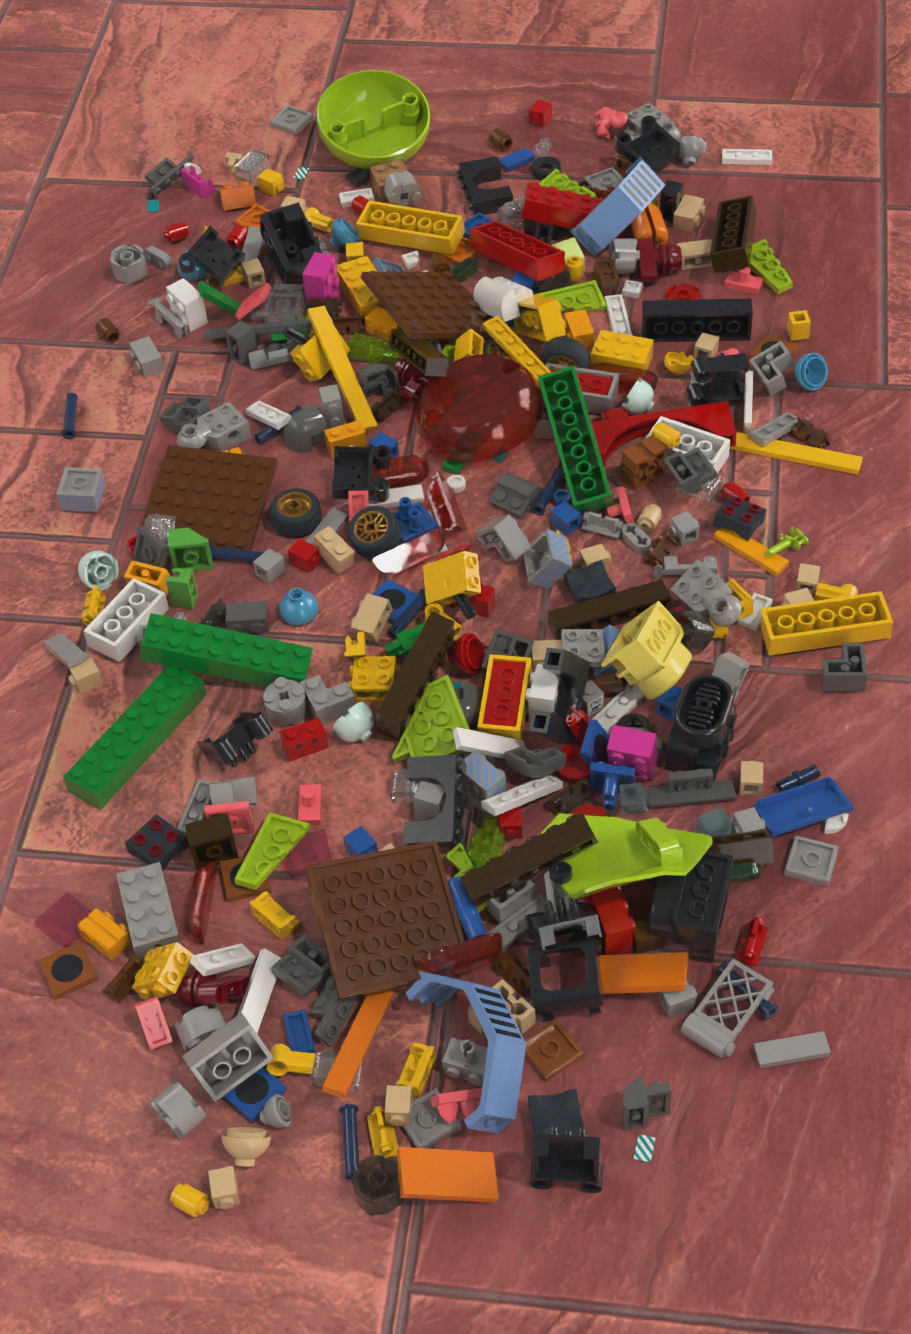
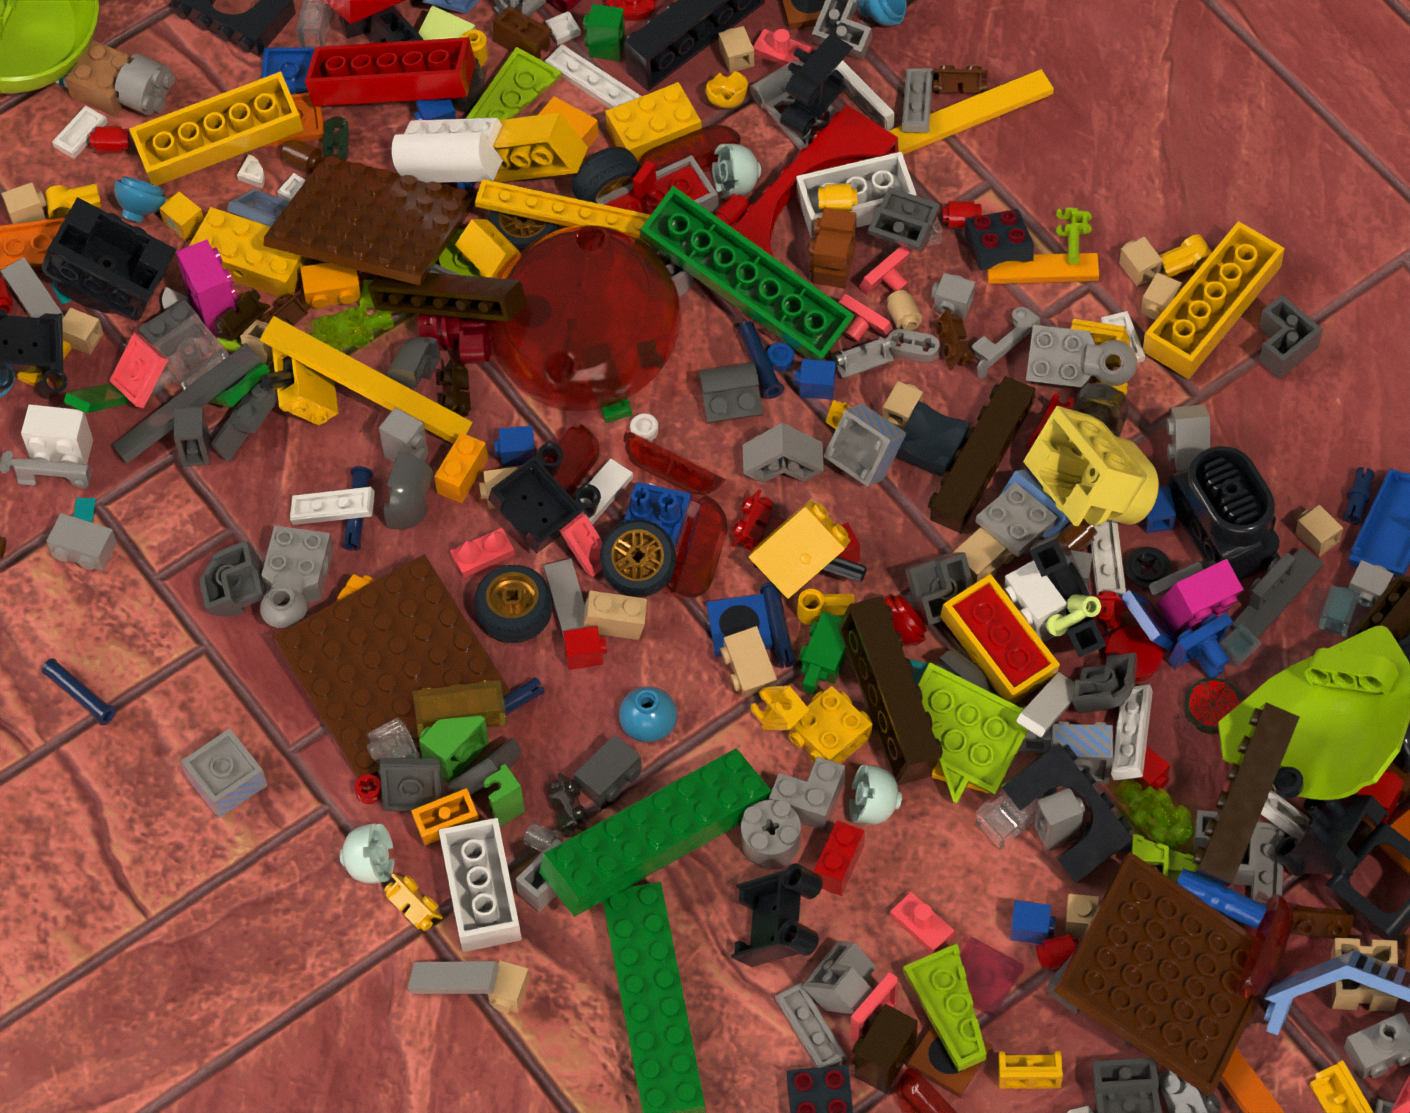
camera: 45 degrees left, 10 degrees up
light grey brick [253,548,286,584] -> none
black plate [346,168,369,187] -> none
dark brown hinge [547,778,594,814] -> none
none -> teal sticker [73,498,96,523]
none -> clear yellow brick [412,680,506,737]
none -> dark grey brick [448,738,521,796]
none -> coral tile [450,528,515,578]
none -> green brick [583,4,626,62]
none -> red tile [633,160,656,200]
none -> coral tile [859,246,910,295]
none -> yellowish green plant [1046,594,1101,636]

